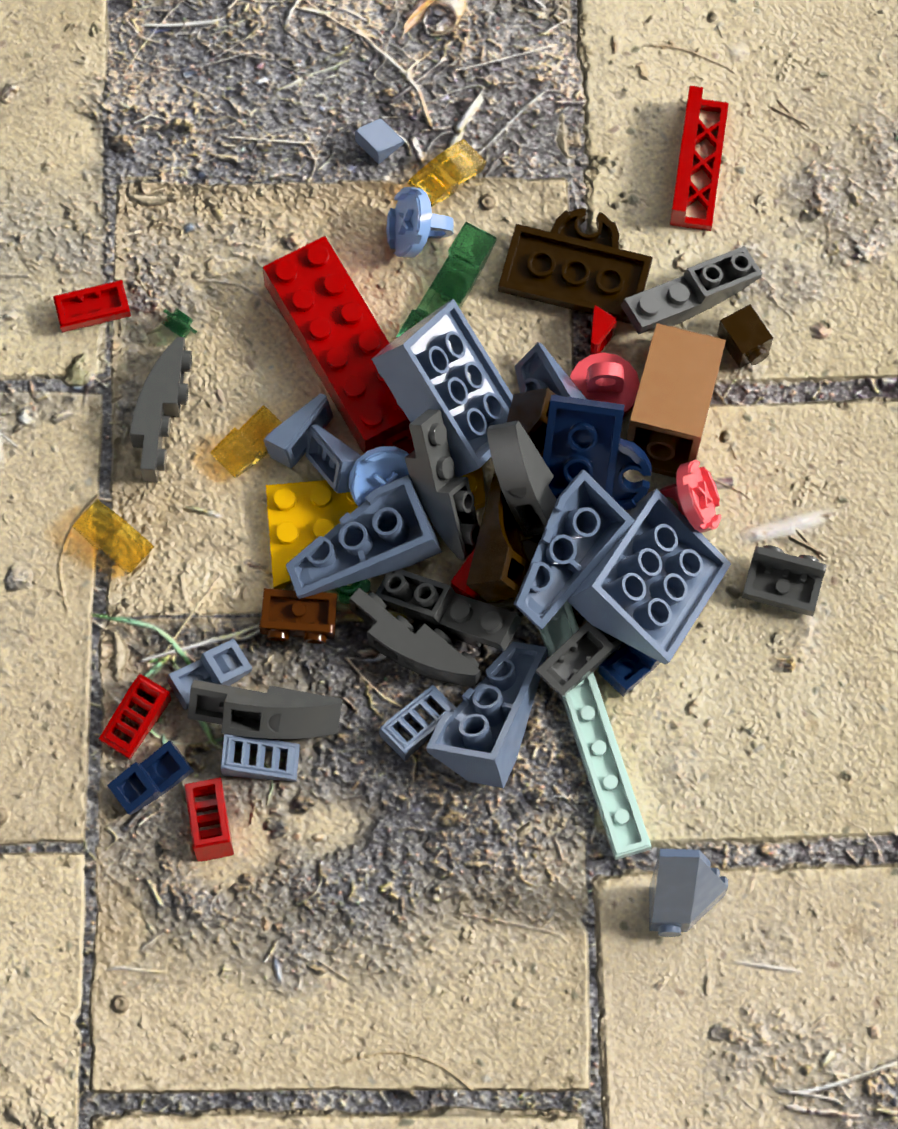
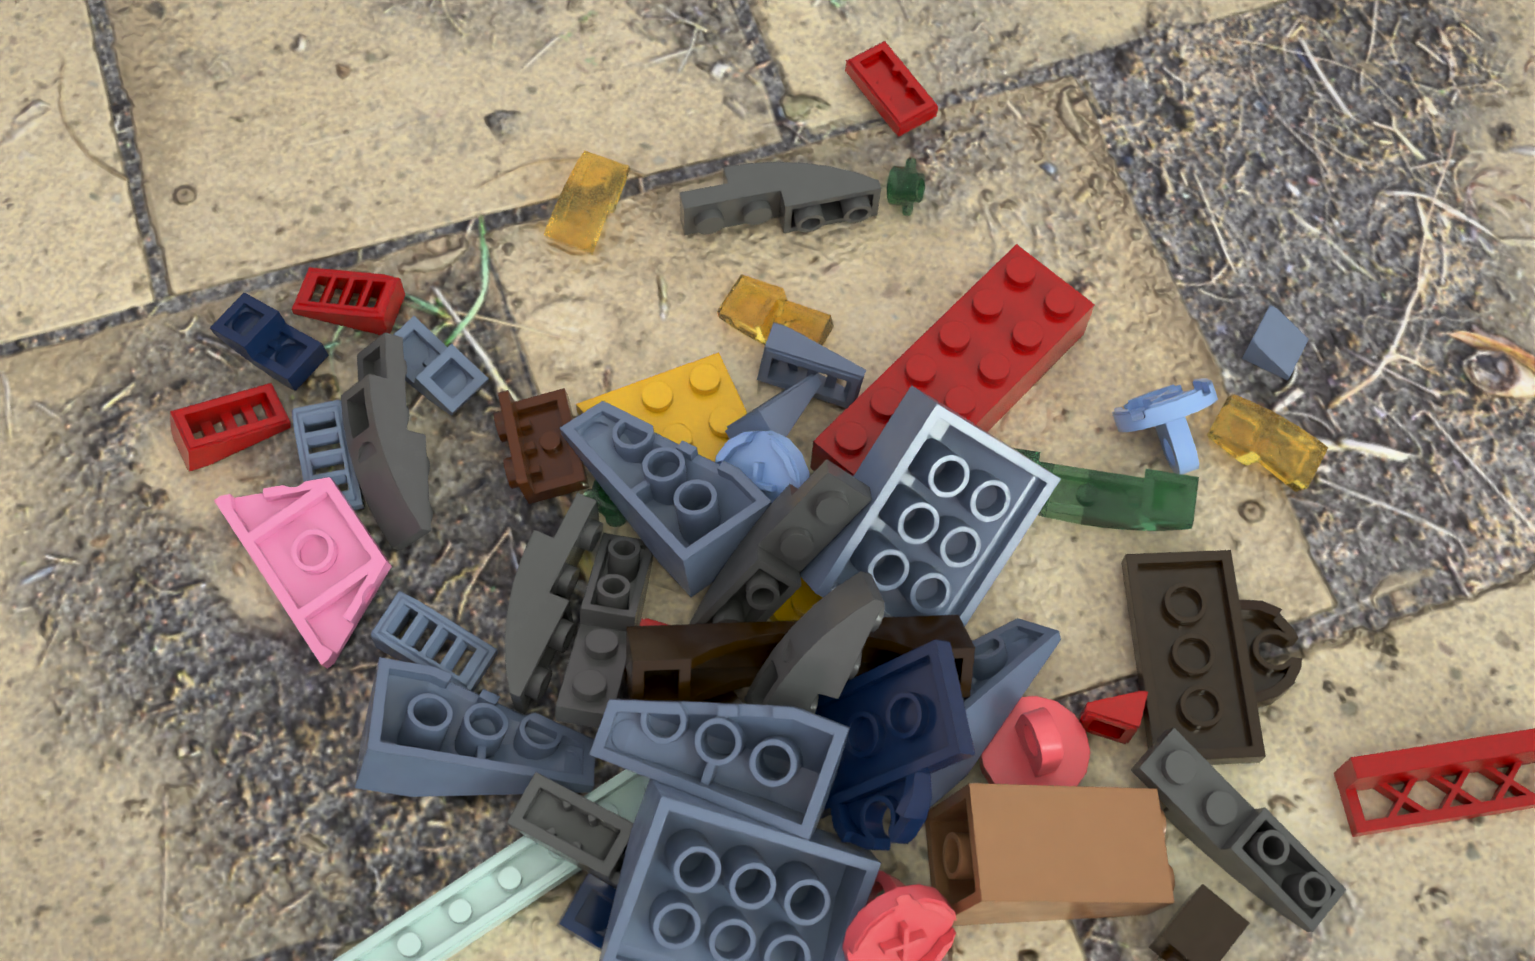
camera: 70 degrees right, 5 degrees down
none -> bright pink wing [214,477,392,669]

